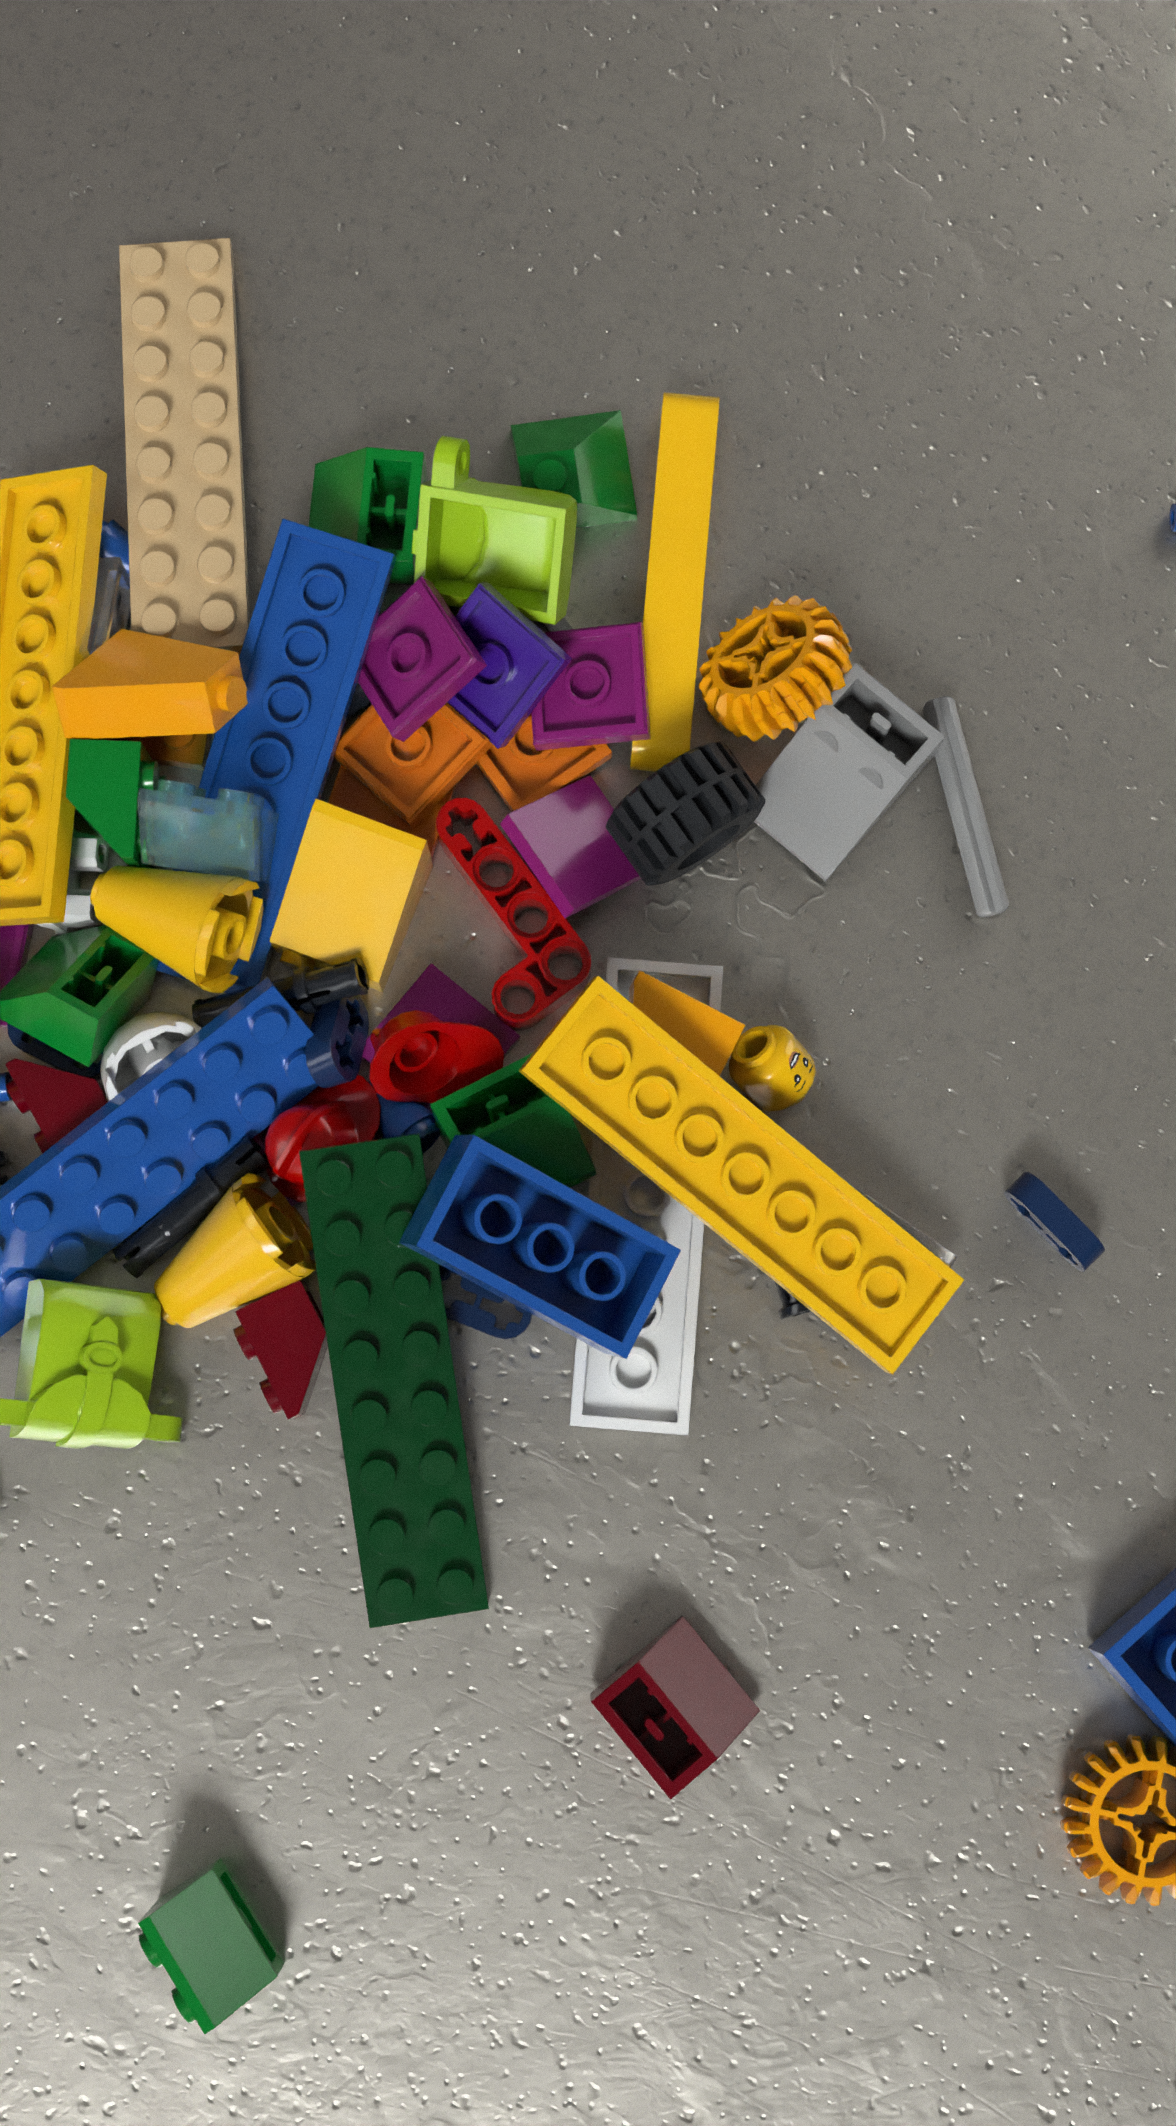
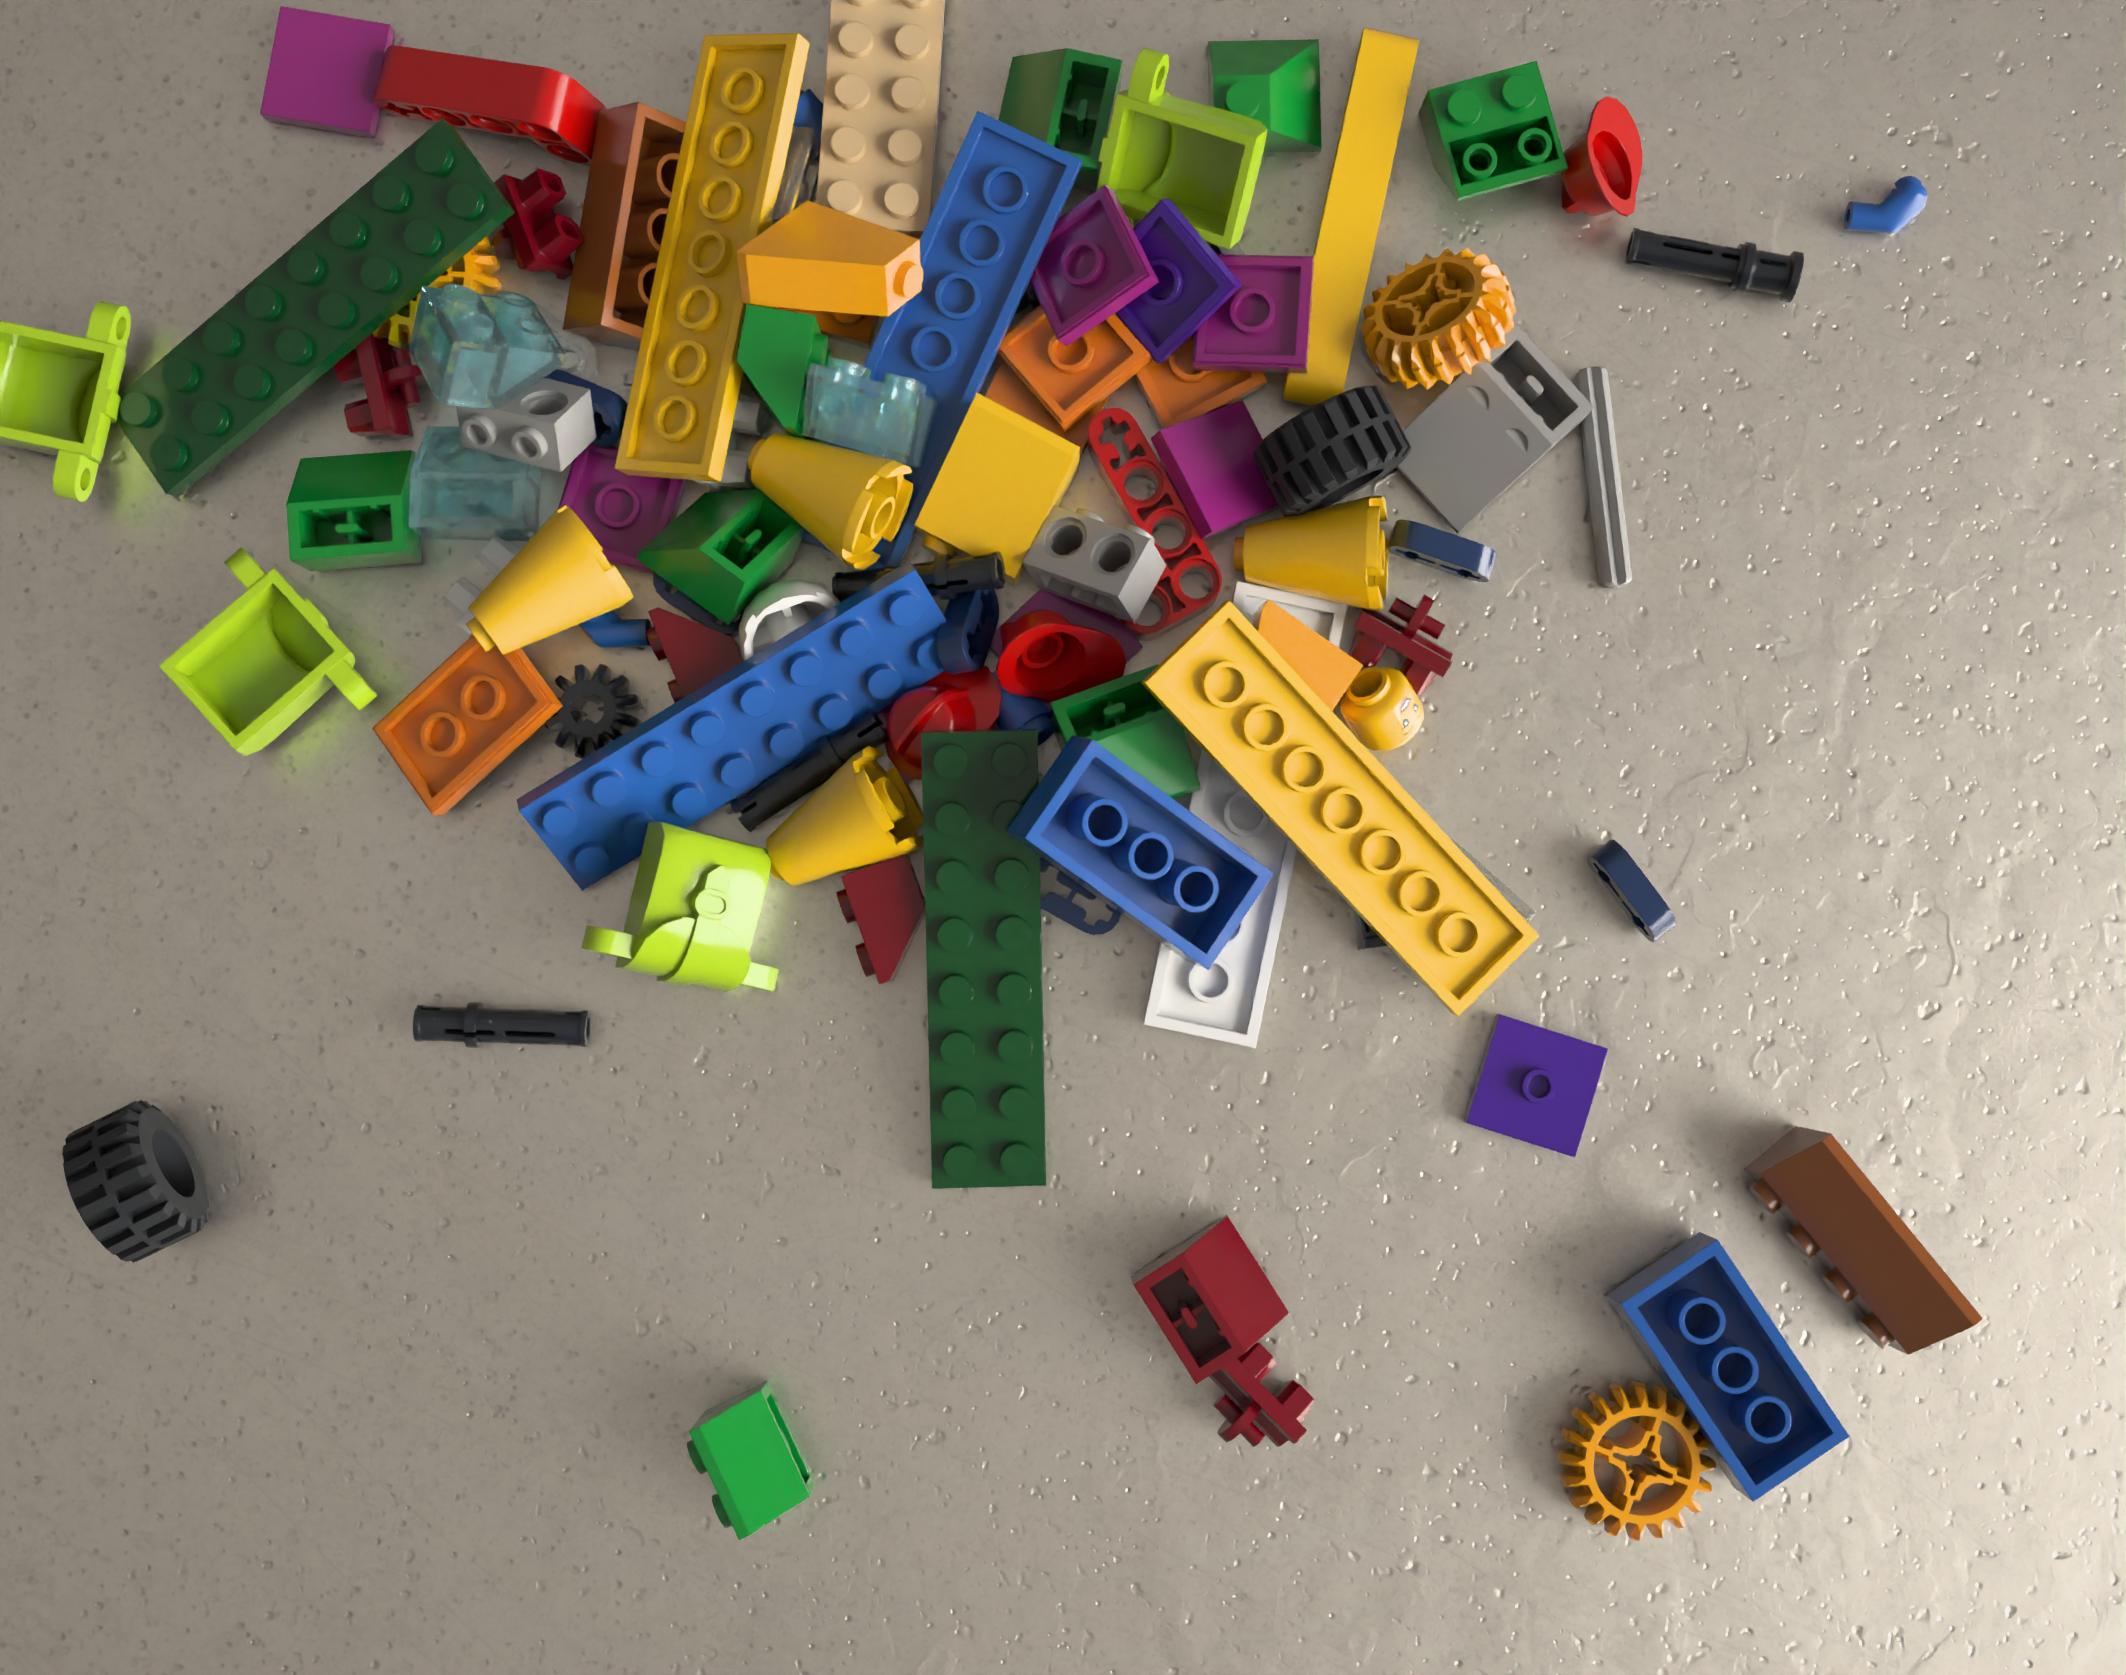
camera: 10 degrees right, 5 degrees up
none -> light grey brick [1022,505,1167,623]
none -> dark red hips [1209,1342,1315,1447]
none -> yellow cone [1234,495,1388,610]
none -> dark red hips [1348,594,1453,696]
none -> dark blue beam [1387,520,1497,582]
none -> green slope [1418,61,1568,201]
none -> dark purple plate [1463,1014,1608,1157]
none -> red piece [1561,96,1643,217]
none -> black pin [1625,228,1804,303]

